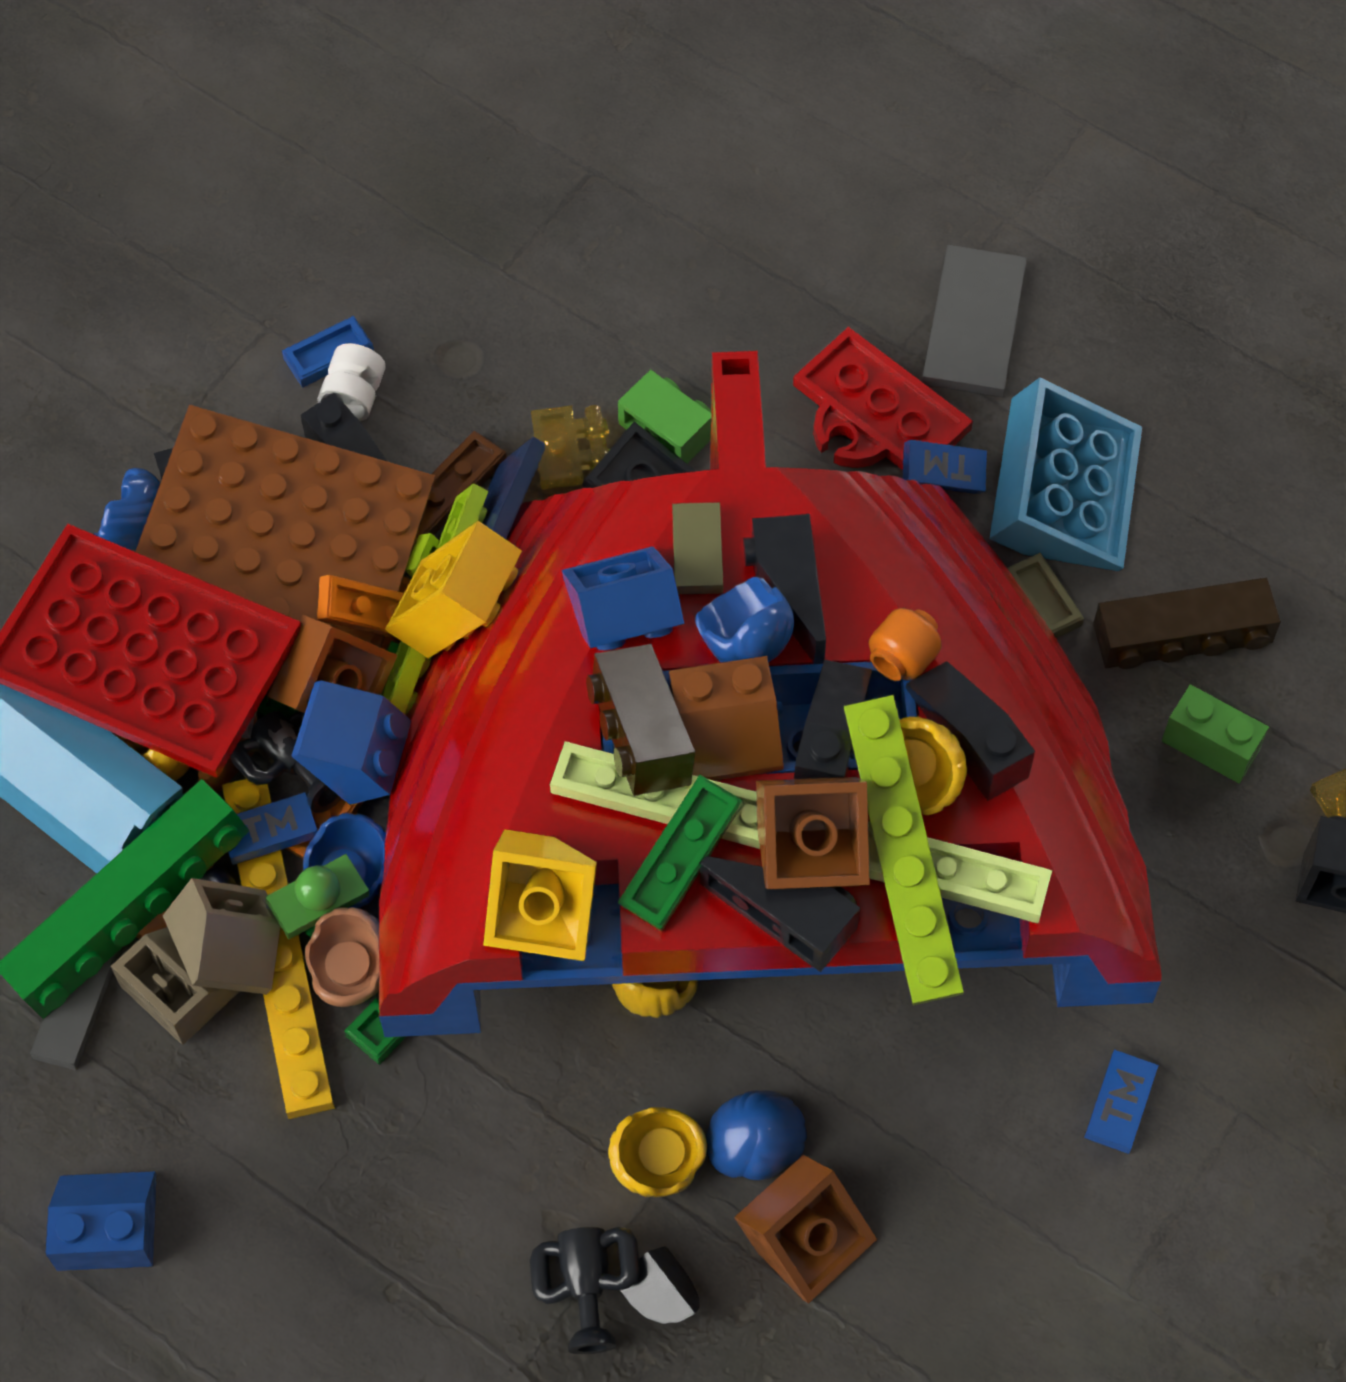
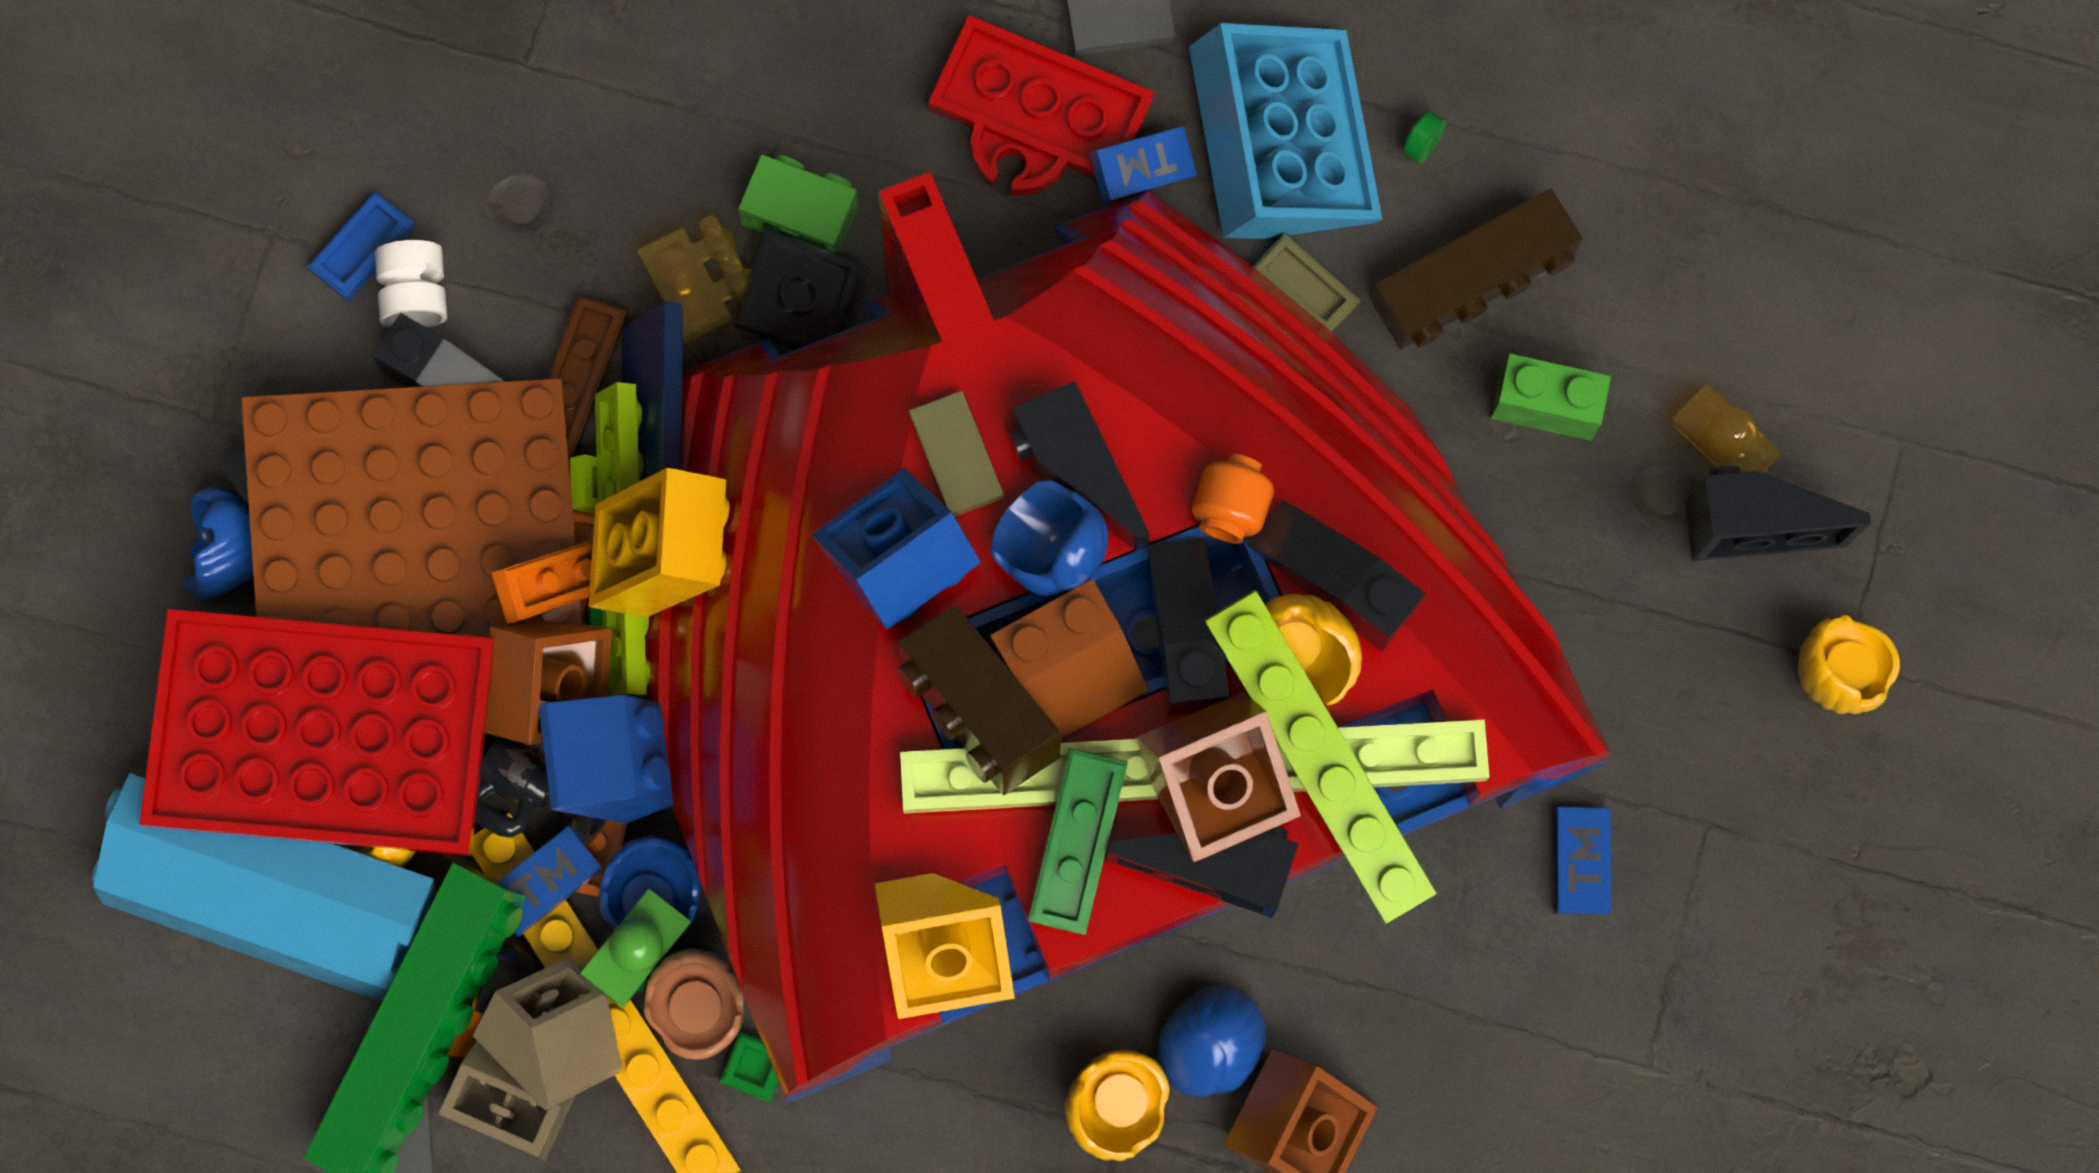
camera: 25 degrees left, 15 degrees up
none -> green tile [1403,111,1447,164]

